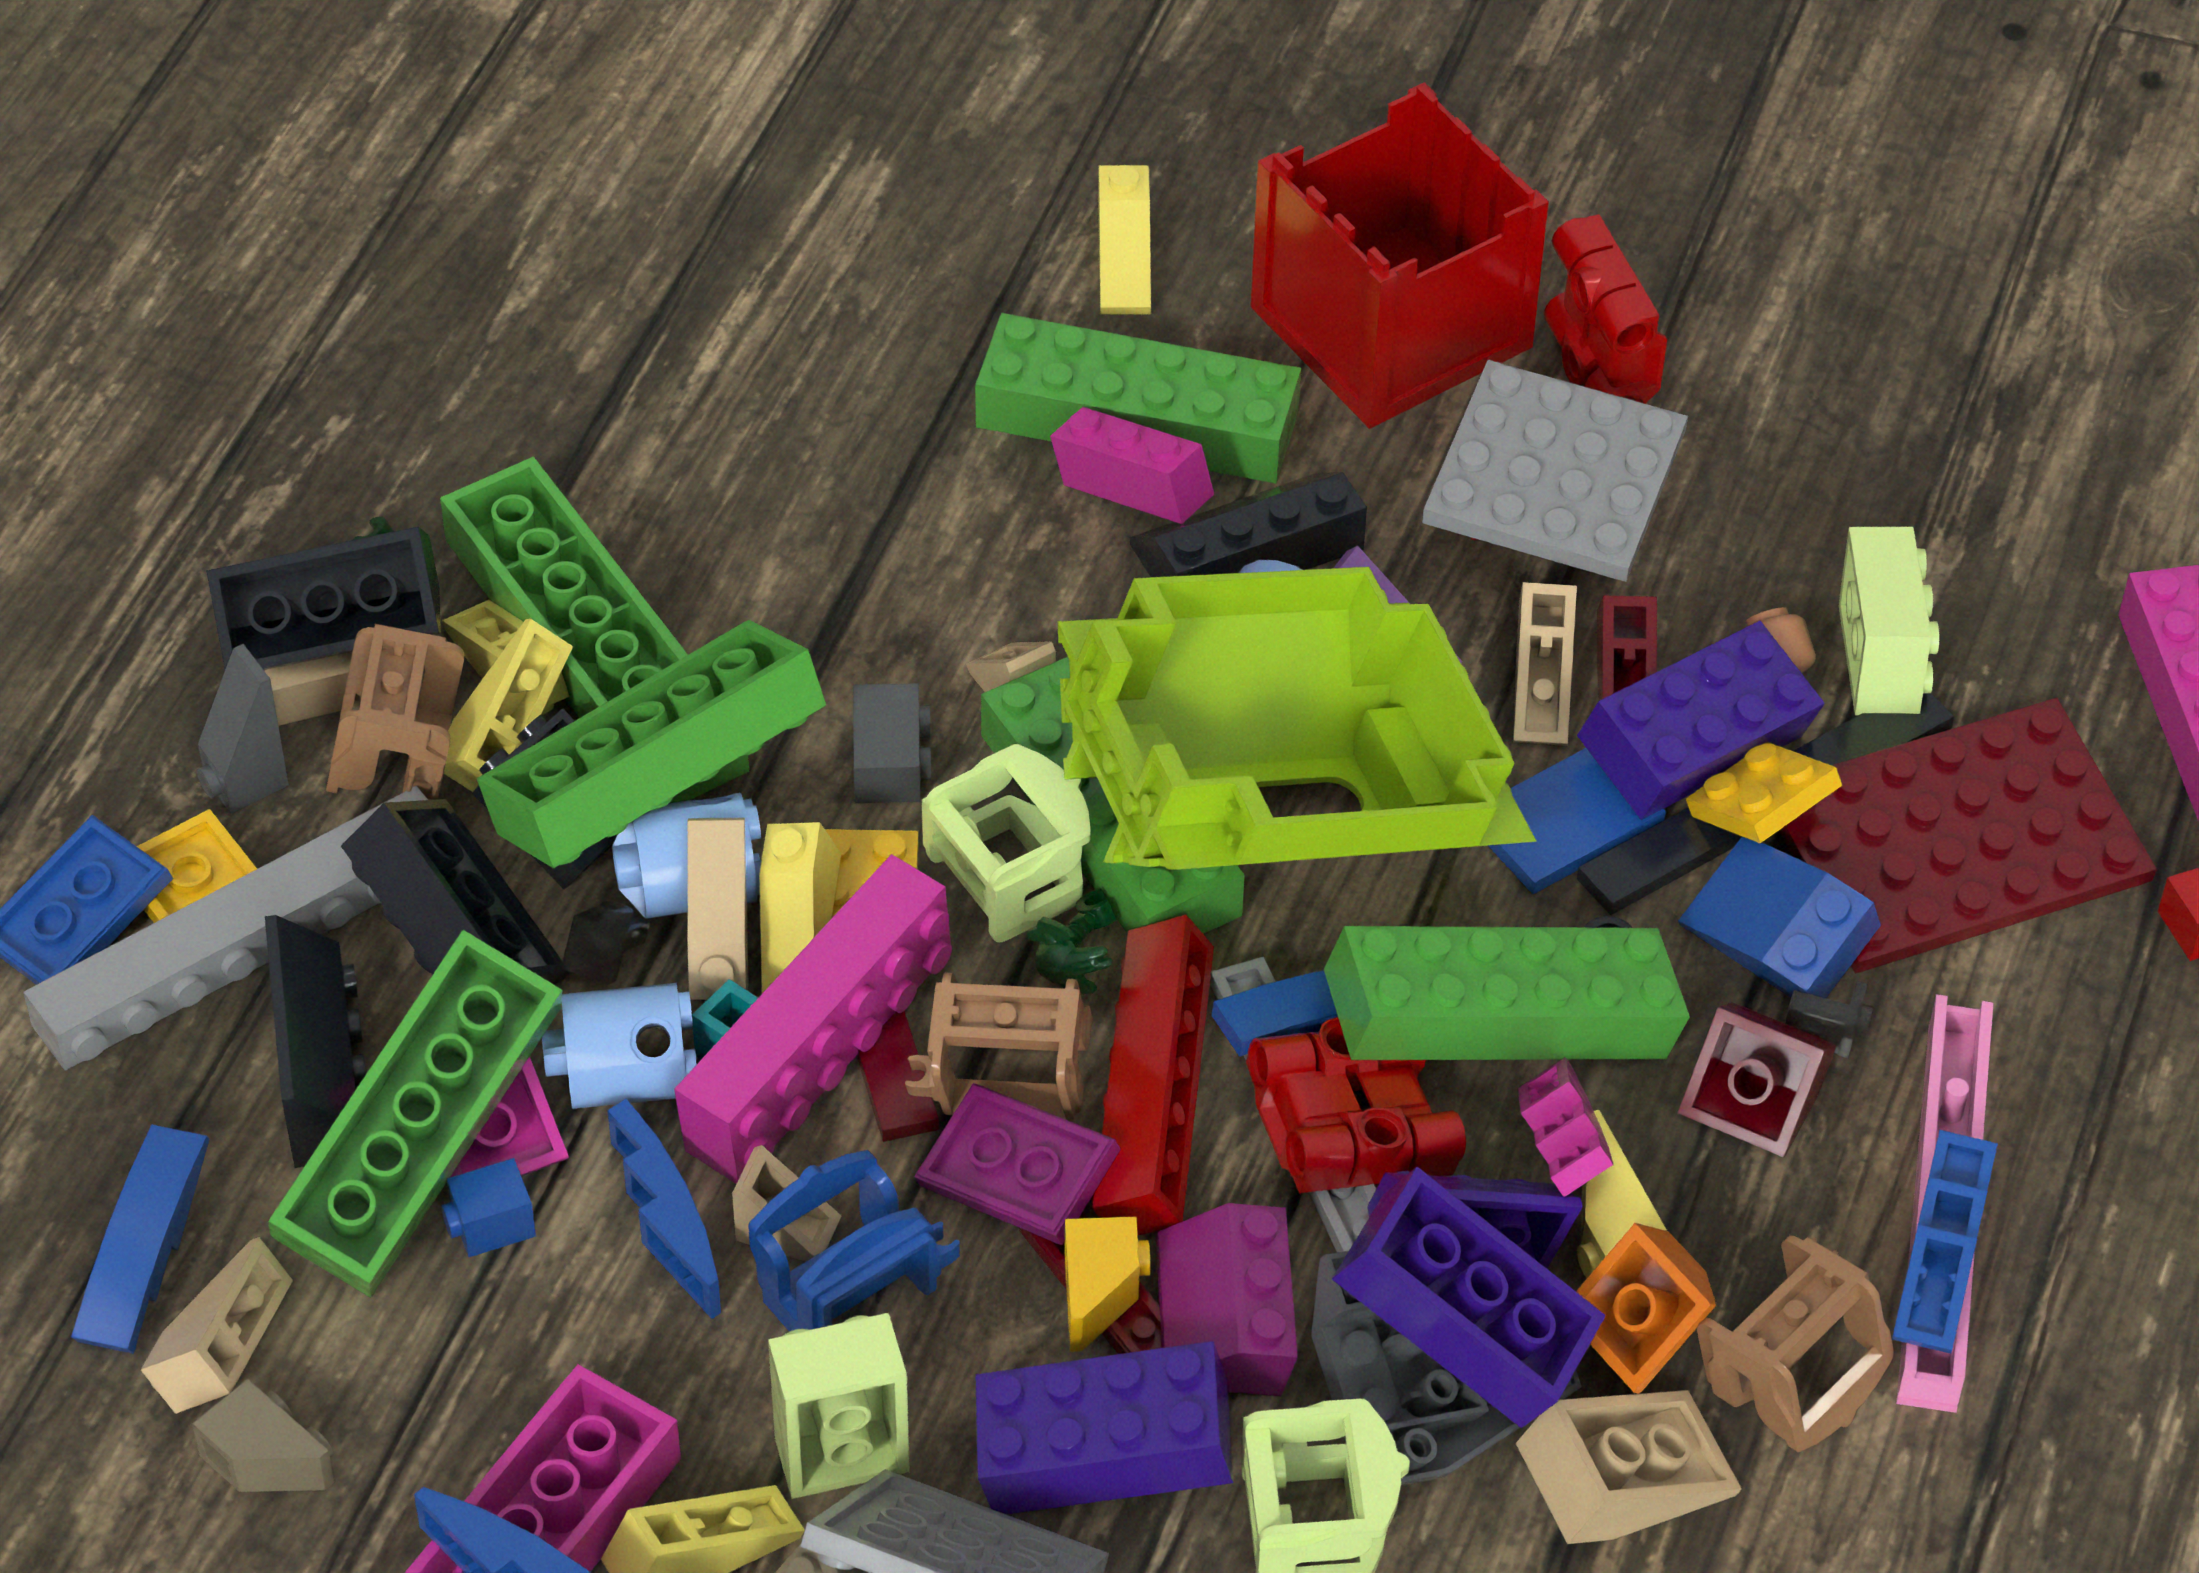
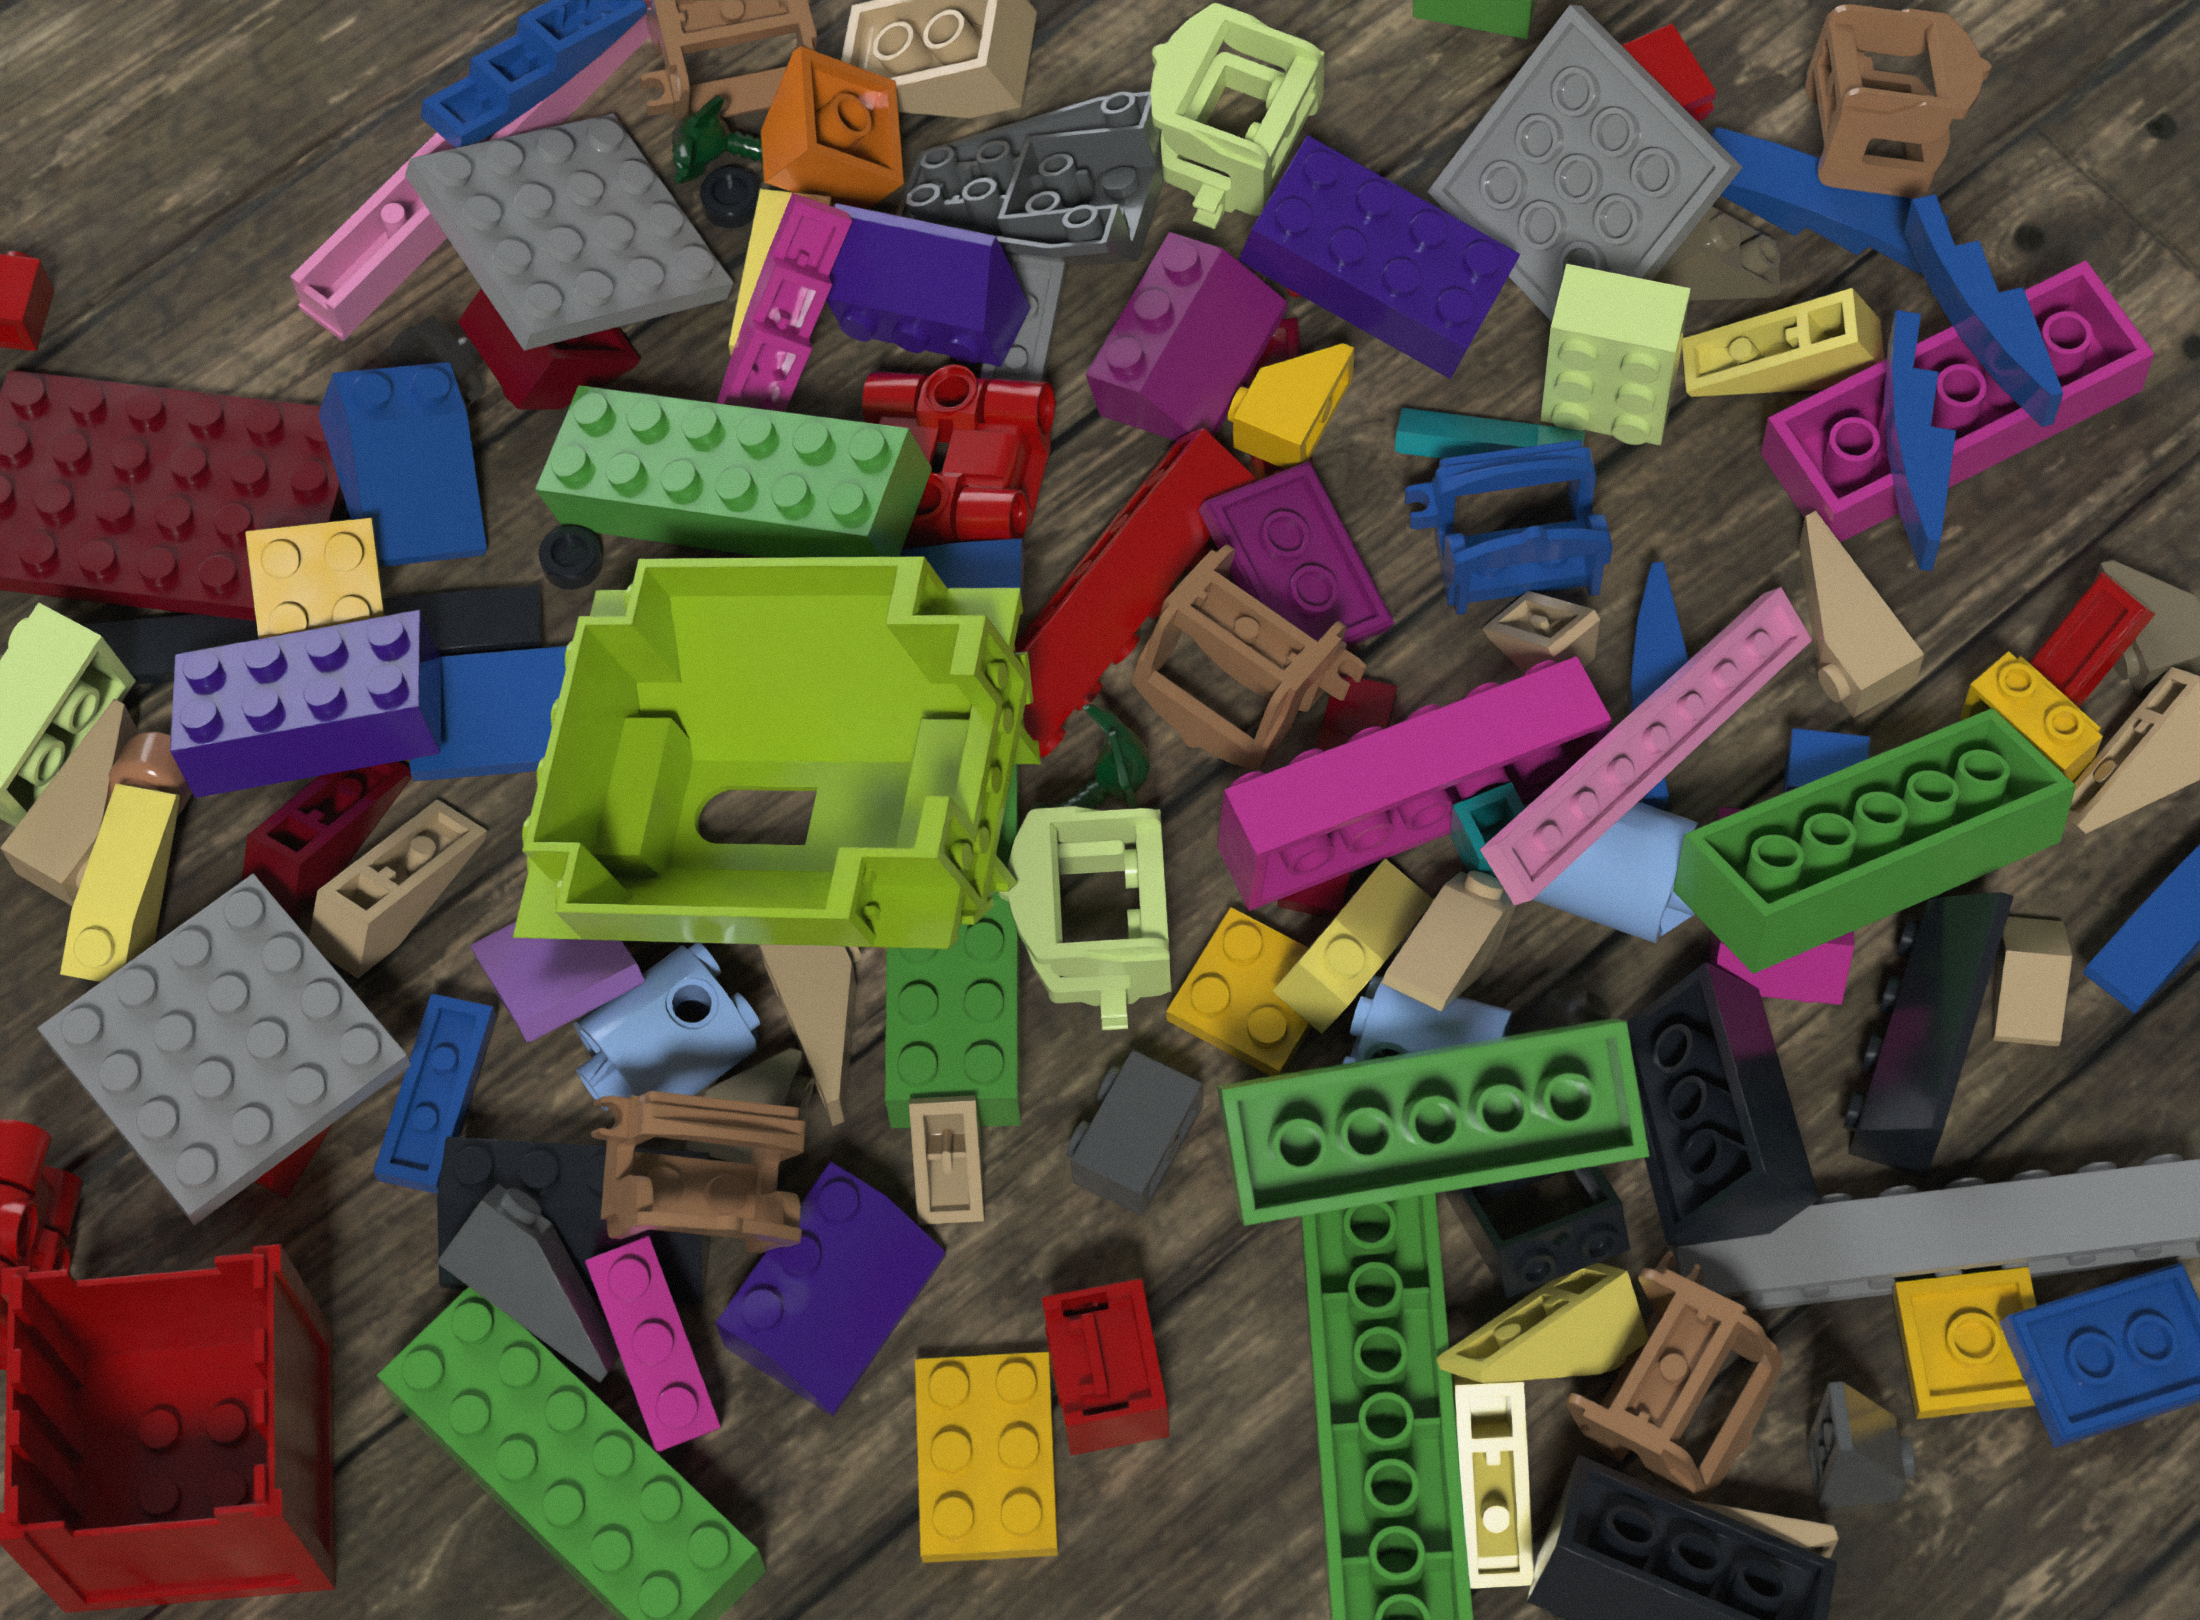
camera: 145 degrees left, 15 degrees up
dark purple brick [1332,1167,1606,1428] -> none
none -> tan slope [1,699,138,906]
none -> light yellow slope [60,784,181,982]
none -> blue plate [373,993,497,1194]
none -> light grey plate [405,114,733,351]
none -> dark grey slope [437,1184,620,1382]
none -> medium nougat animal [591,1091,806,1253]
none -> dark green piece [672,96,763,184]
none -> black tile [700,166,760,228]
none -> dark purple slope [716,1162,946,1417]
none -> yellow plate [915,1352,1058,1563]
none -> red piece [1041,1278,1170,1456]
none -> teal tile [1394,408,1585,459]
none -> bright pink plate [1480,587,1812,906]
none -> tan slope [1799,511,1924,718]
none -> blue slope [1884,310,1956,571]
none -> yellow window [1960,651,2103,783]
none -> tan slope [1993,917,2072,1047]
none -> red tile [2029,572,2155,708]

